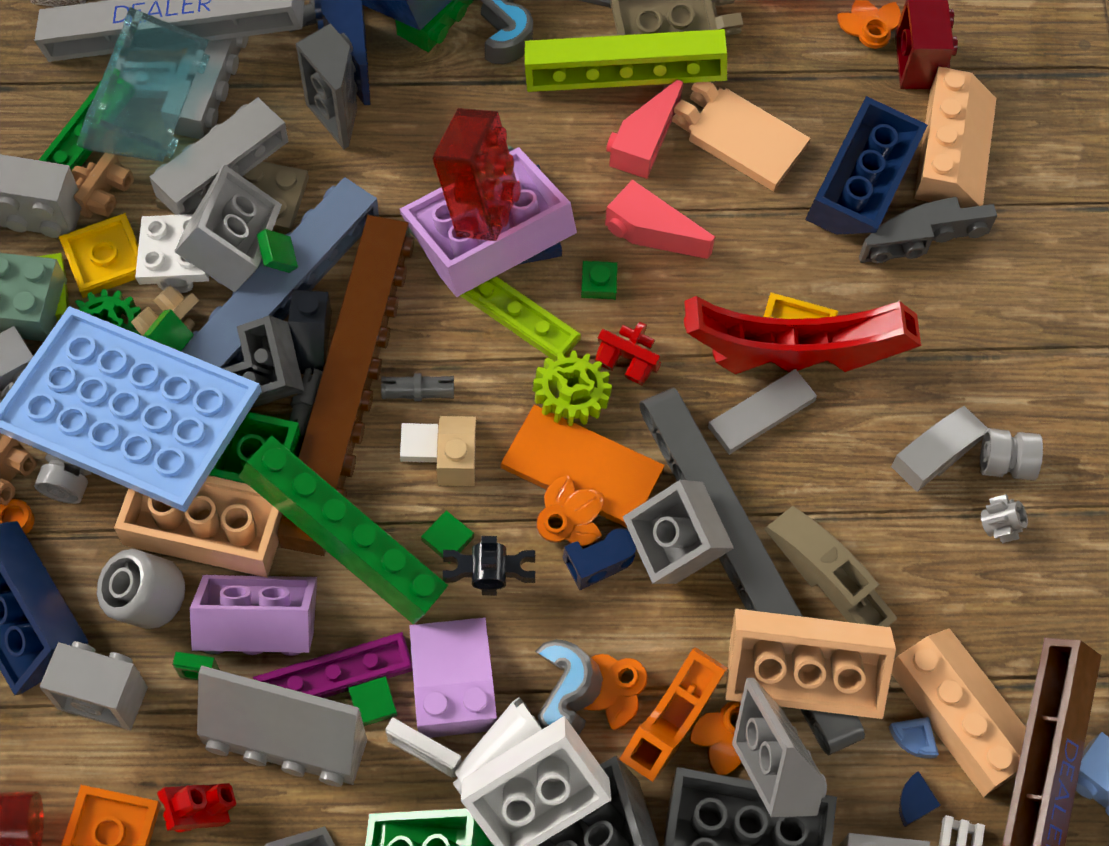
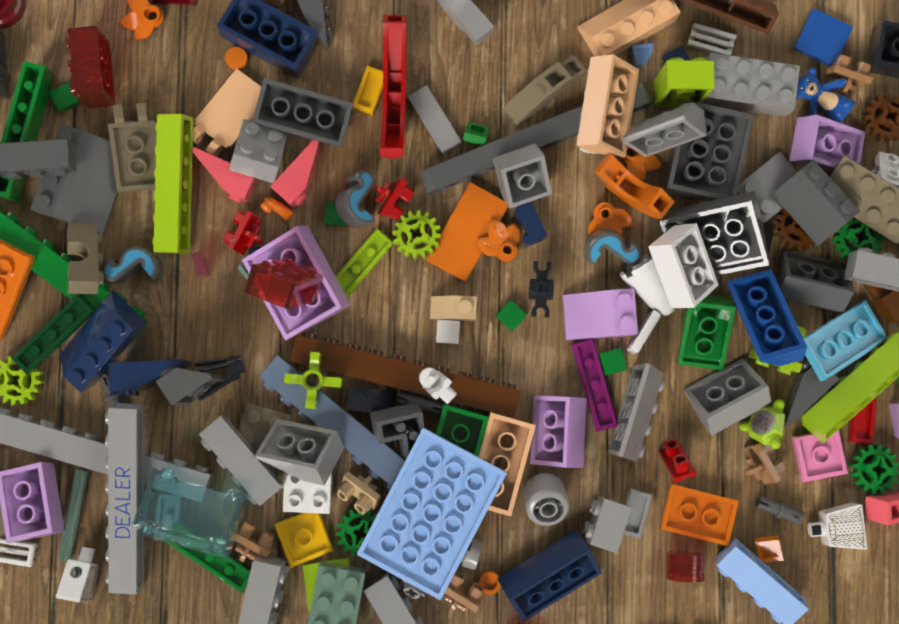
camera: 90 degrees left, 20 degrees up
green tile [143,309,194,352] -> none
green tile [172,651,220,680] -> none
green brick [239,435,448,625] -> none
green tile [257,229,298,273] -> none
dark grey pin [381,373,454,402] -> none
none -> clear pink tile [192,251,211,278]
none -> black plant [194,355,245,401]
none -> red hips [223,211,263,256]
none -> orange tile [225,47,249,70]
none -> light grey brick [229,119,288,183]
none -> dark grey slope [252,78,353,148]
none -> orange arm [260,197,294,222]
none -> lime pin [284,352,342,409]
none -> dark grey animal [335,170,375,227]
none -> white hips [419,367,457,404]
none -> green plate [463,121,490,145]
none -> light grey tile [624,488,653,539]
none -> lime brick [653,57,715,108]

